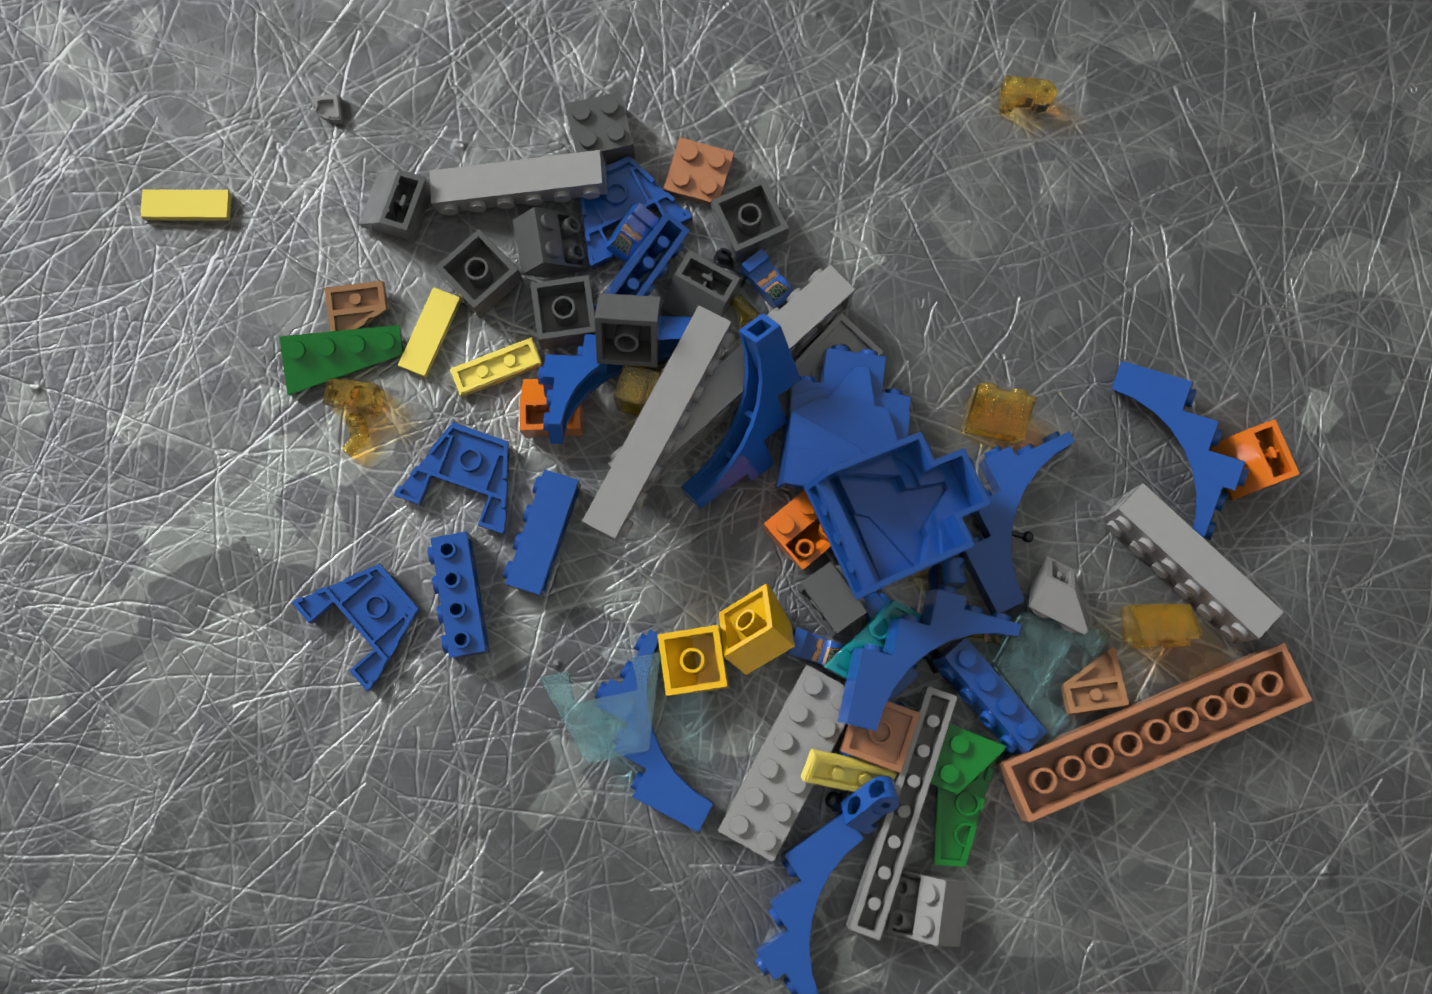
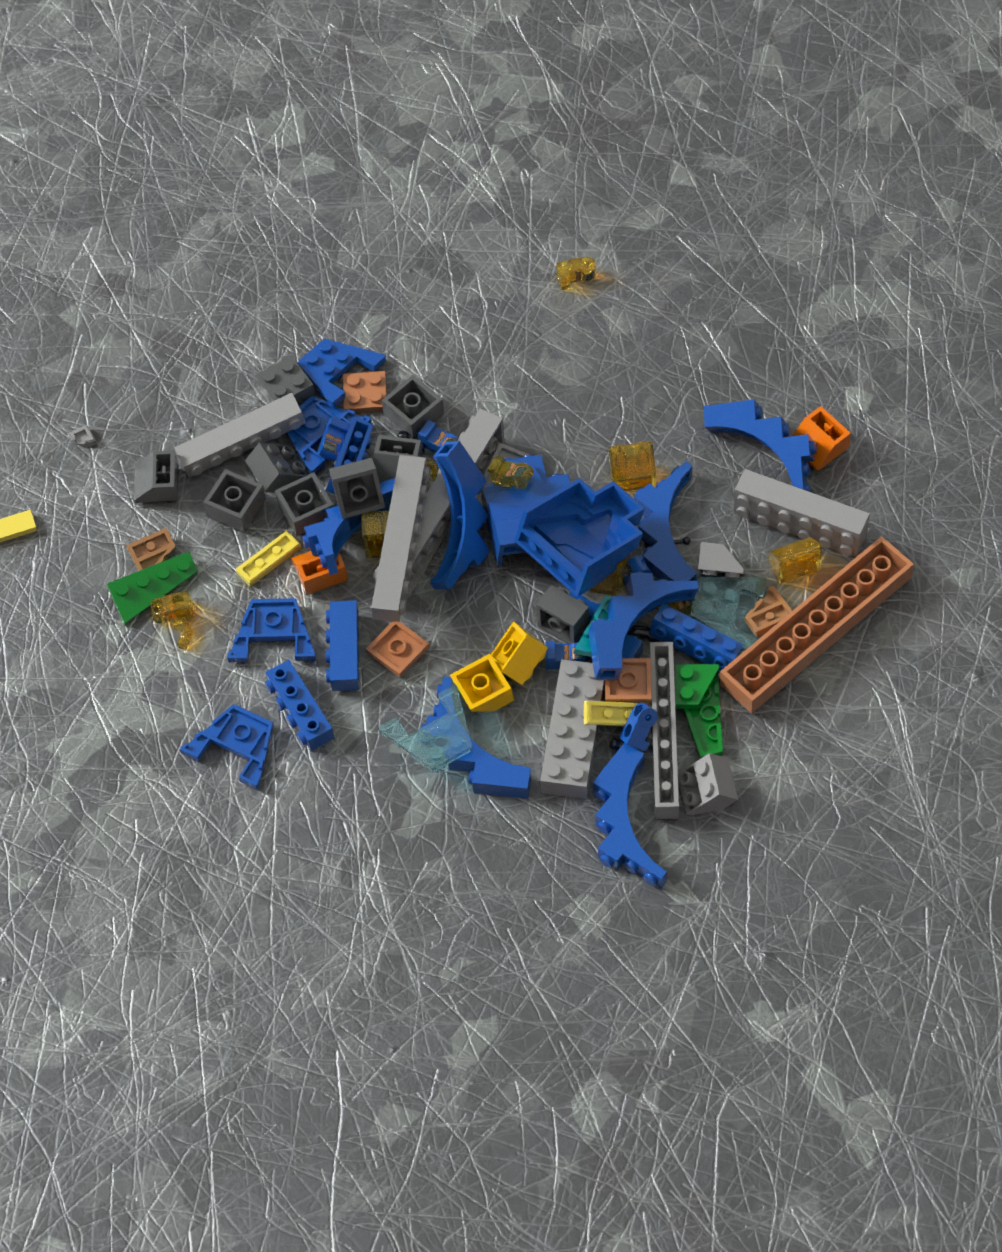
camera: 15 degrees left, 20 degrees down
light yellow tile [398,287,462,378] -> none
orange slope [763,490,831,571] -> none
none -> blue wing [297,339,386,408]
none -> nougat plate [366,621,430,678]
none -> clear yellow leg [487,456,534,489]

